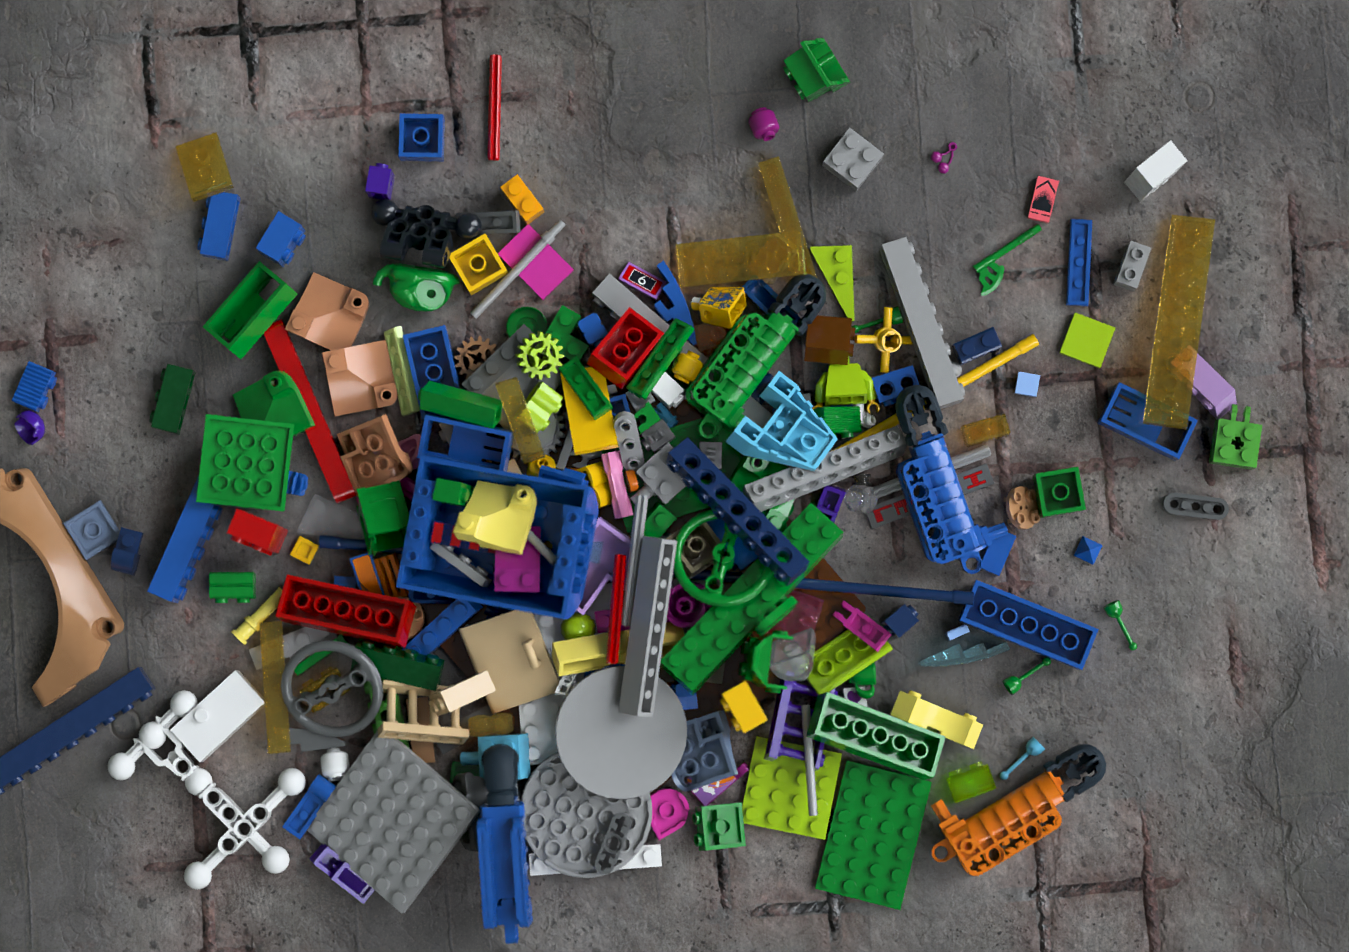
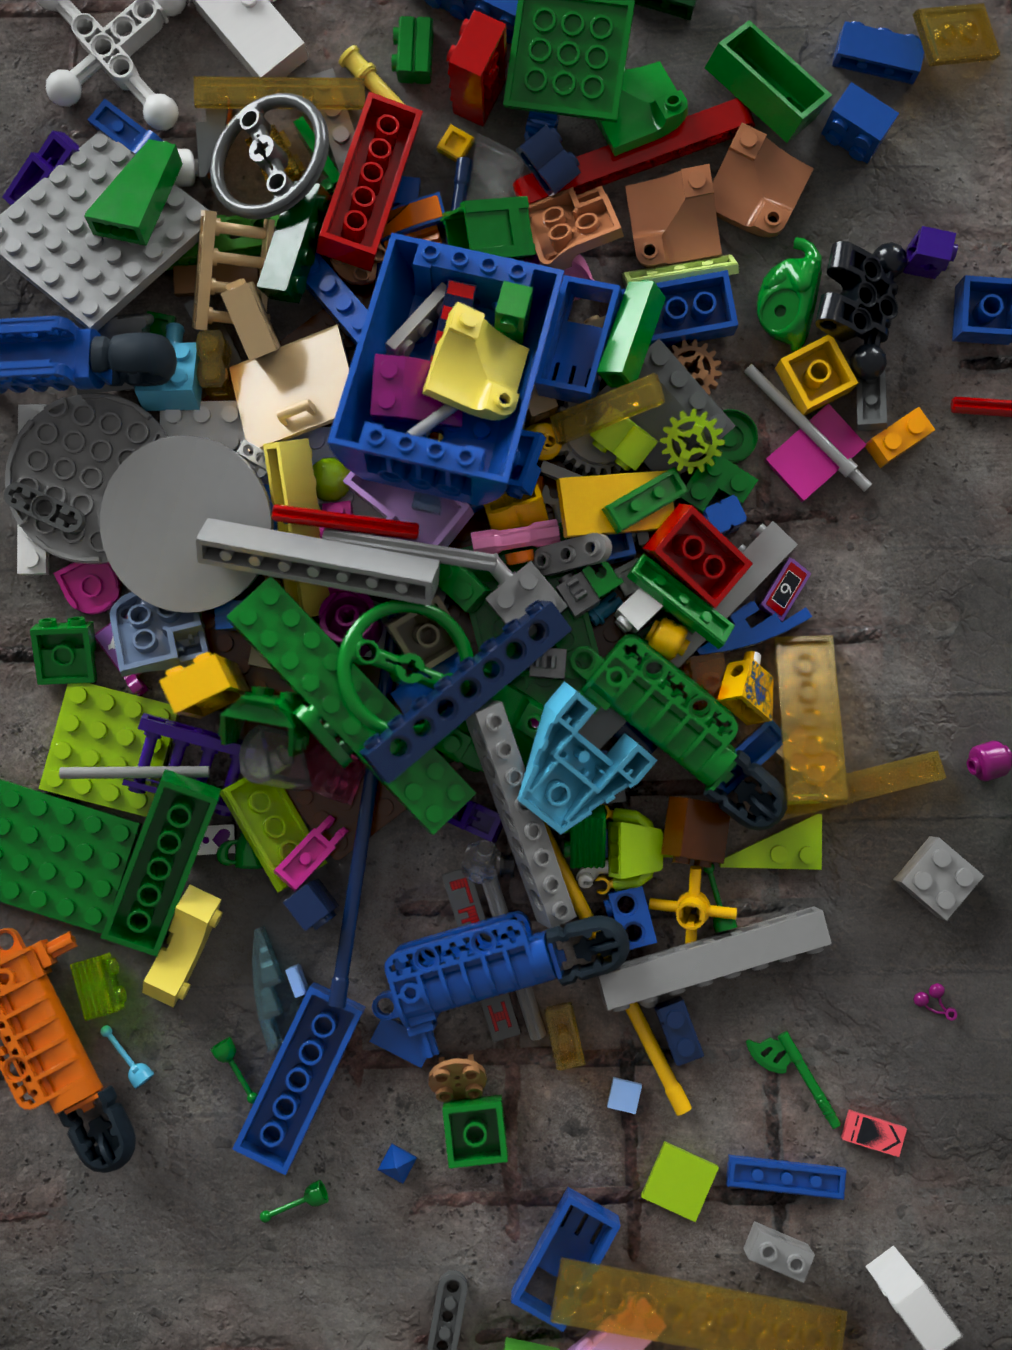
camera: 100 degrees right, 0 degrees up
none -> green slope [84,139,183,246]
none -> dark blue brick [516,125,581,197]

